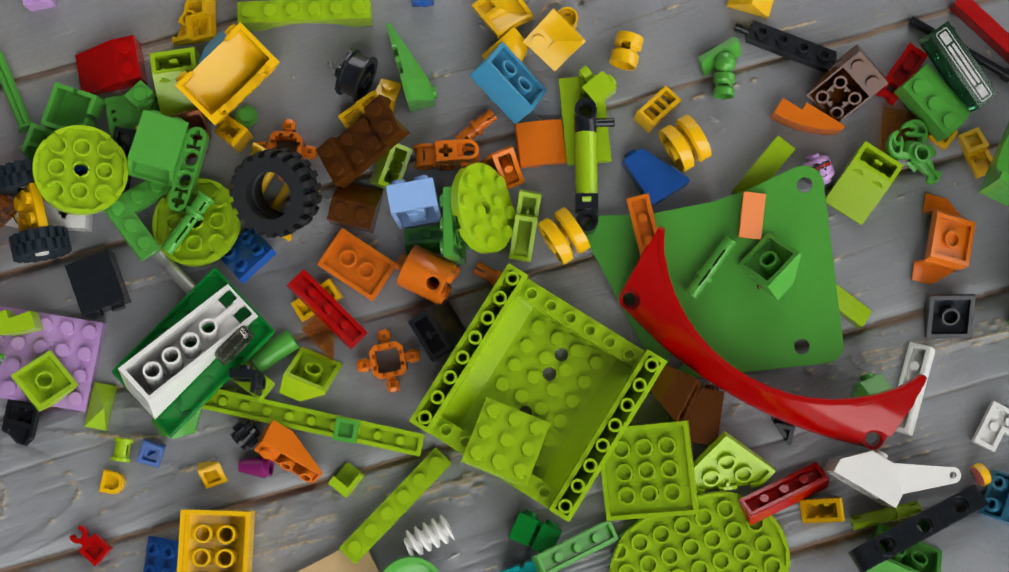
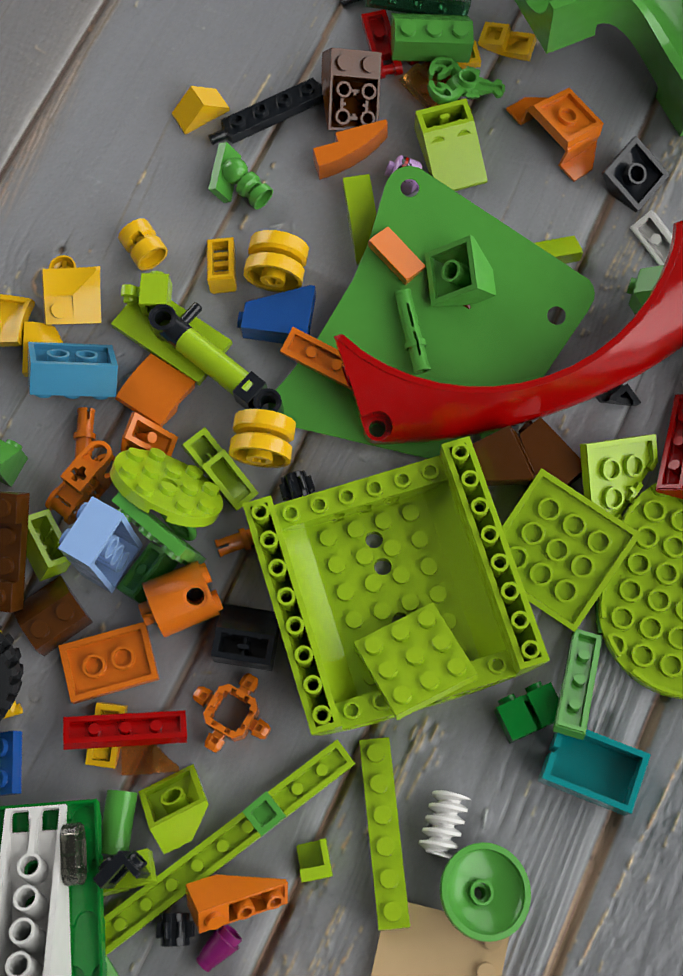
camera: 50 degrees left, 10 degrees down
none -> black gear [279,470,315,501]

